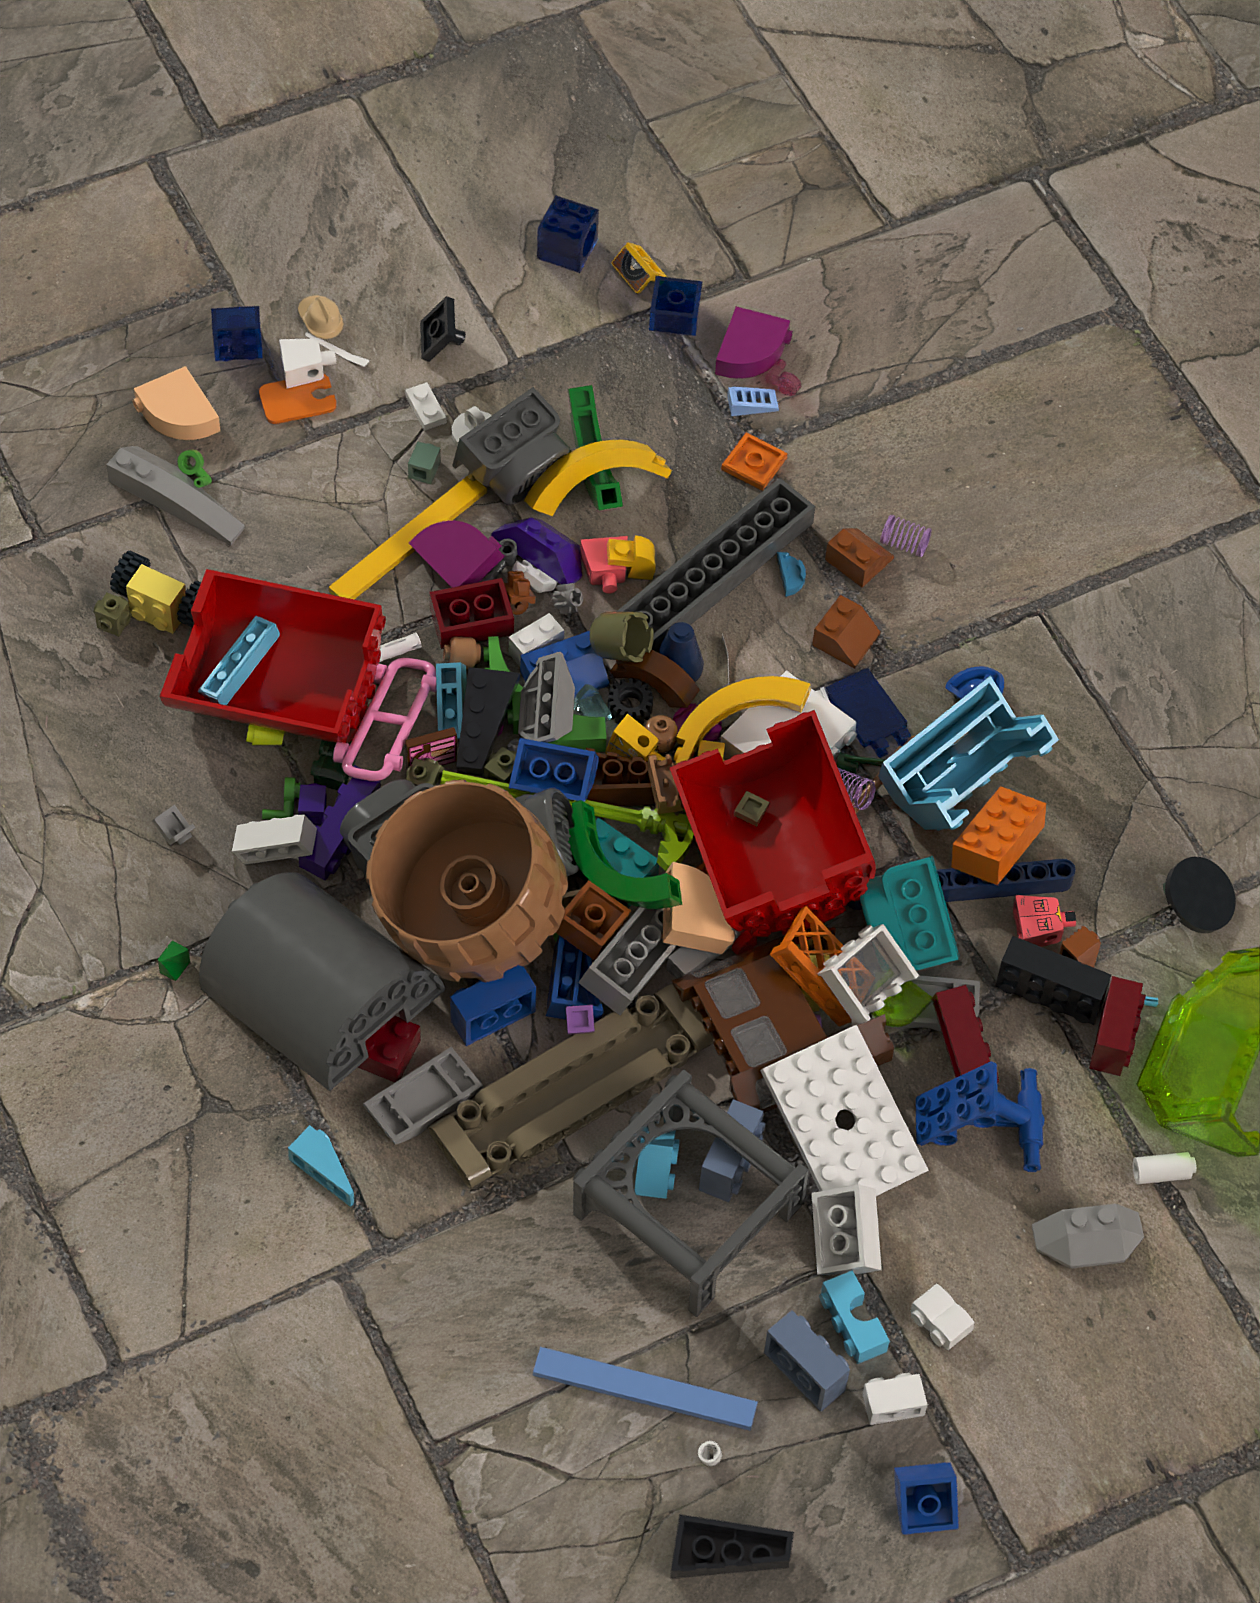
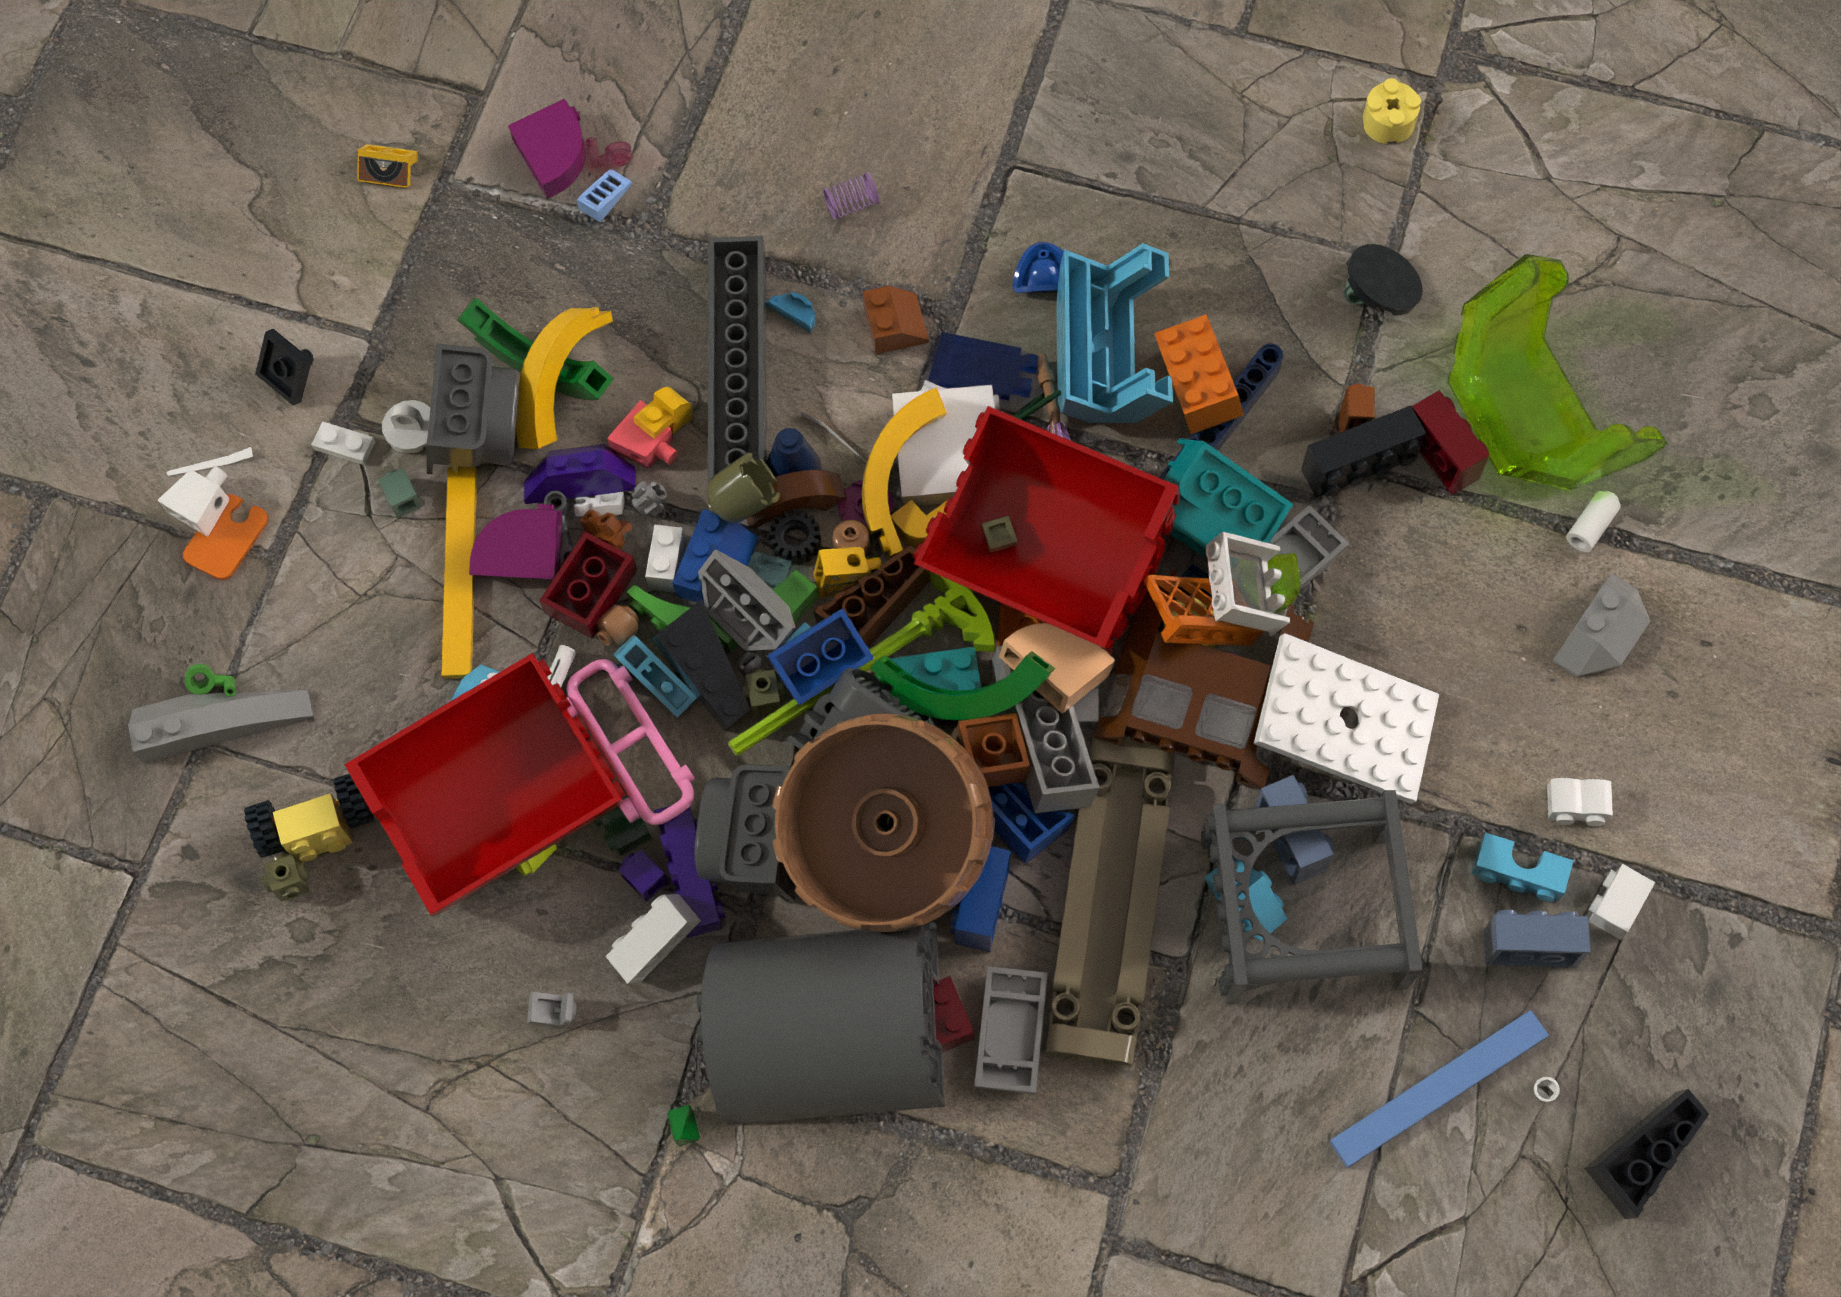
camera: 40 degrees left, 10 degrees up
light nougat brick [132,366,220,440] -> none
medium azure slope [198,616,280,705] -> none
clear blue brick [211,306,263,361] -> none
bright green plate [262,777,300,820] -> none
medium azure slope [288,1125,354,1207] -> none
tan piece [298,295,343,339] -> none
reddish brown tile [405,727,457,770] -> none
olive brick [406,758,446,786] -> none
clear blue brick [537,195,599,273] -> none
medium lavender tile [565,1005,595,1035] -> none
medium nougat hinge [648,754,683,814] -> none
clear blue brick [649,276,703,336] -> none
orange tile [721,432,788,491] -> none
white slope [812,1184,882,1275] -> none
dark orange slope [825,528,894,588] -> none
blue slope [894,1462,959,1535] -> none
blue plate [916,1061,1045,1172] -> none
dark red brick [931,985,999,1083] -> none
coral torso [1012,895,1076,947] -> none

